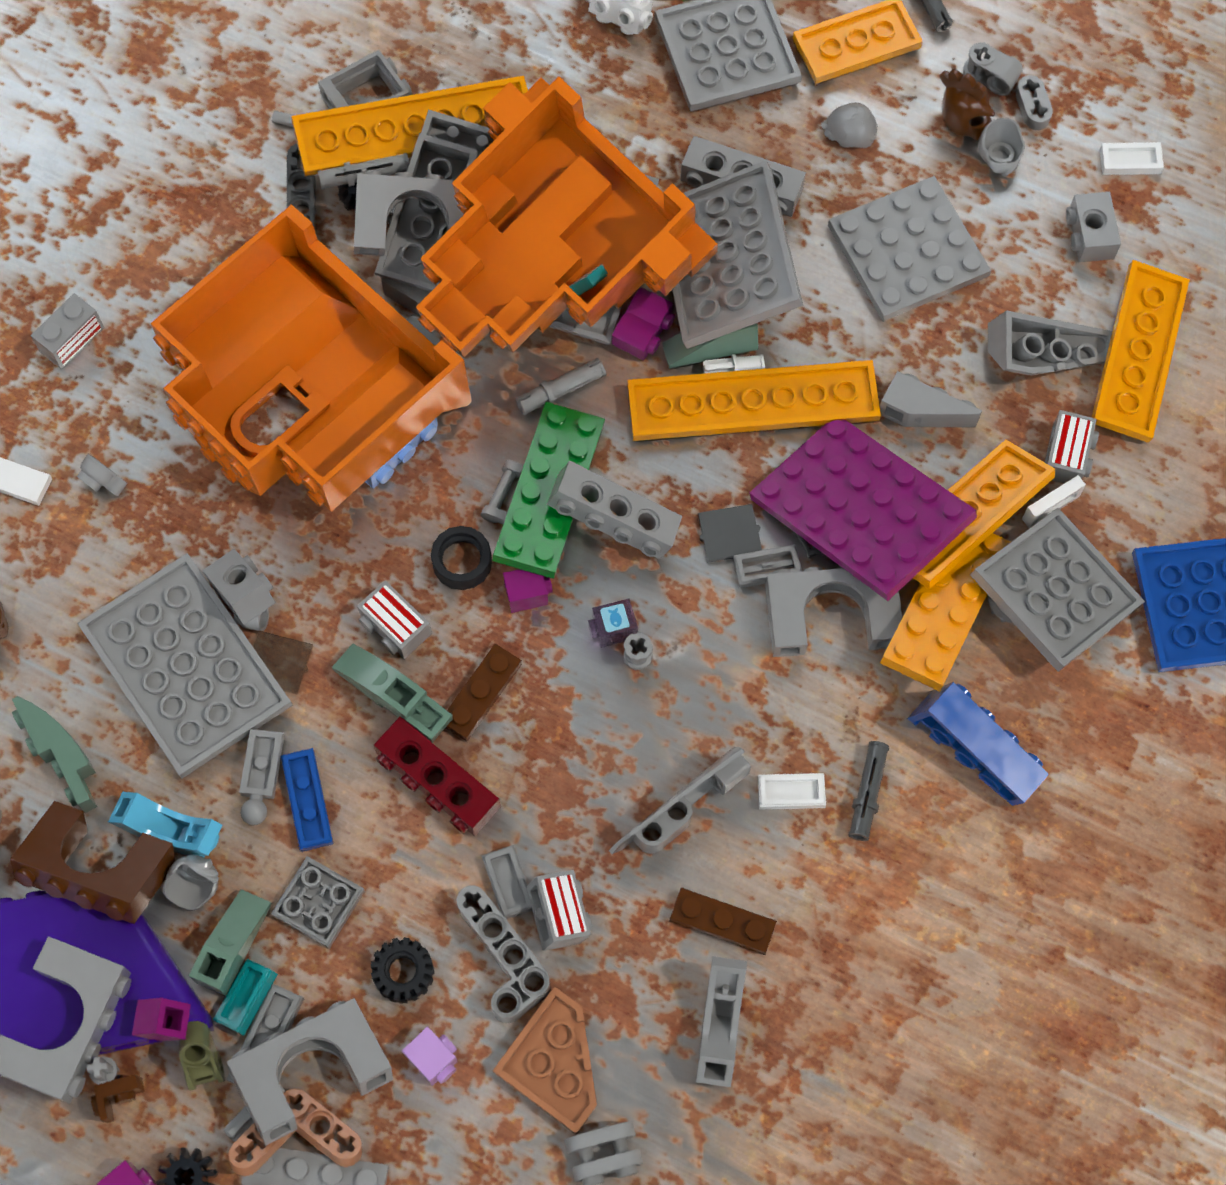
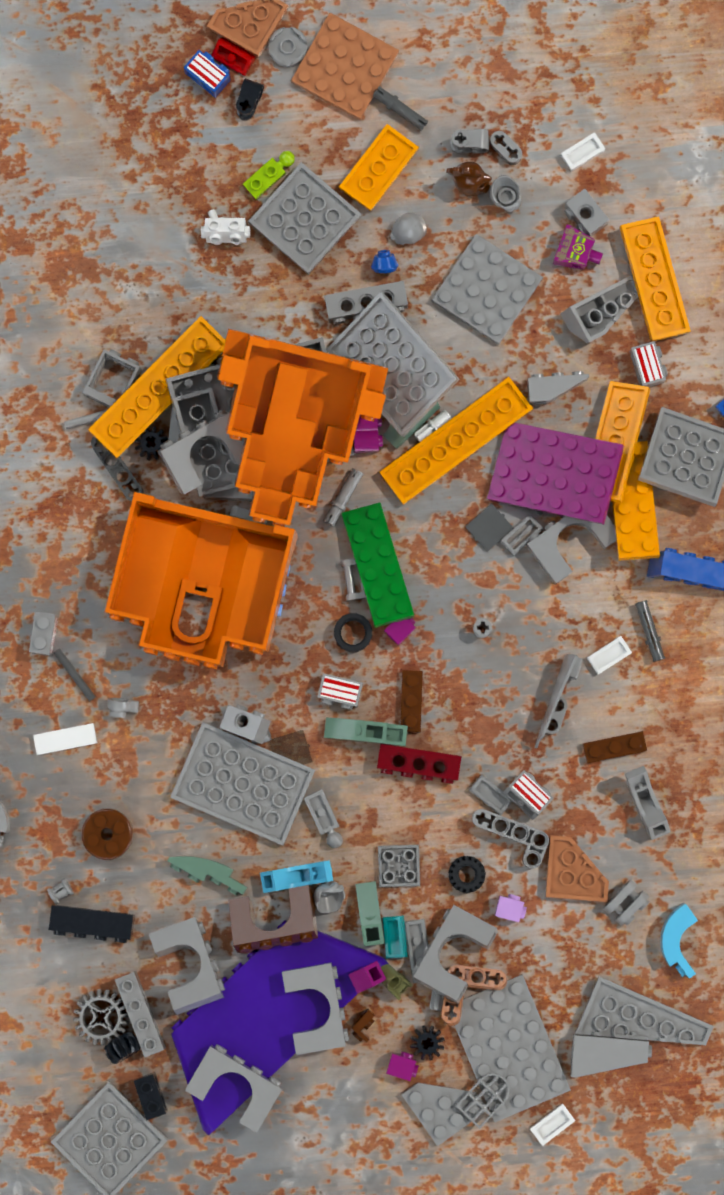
camera: 25 degrees left, 15 degrees up
light grey axle [87,1056,120,1084] -> none
blue tile [281,748,334,852] -> none
light grey pin [318,152,409,190] -> none
light grey brick [547,460,682,560] -> none
teal tile [569,264,608,296] -> none
clear purple brick [588,598,638,648] -> none
white tile [1022,475,1086,528] -> none
none -> dark grey bar [54,648,96,702]
none -> blue cone [371,250,399,273]
none -> magenta torso [553,224,603,270]

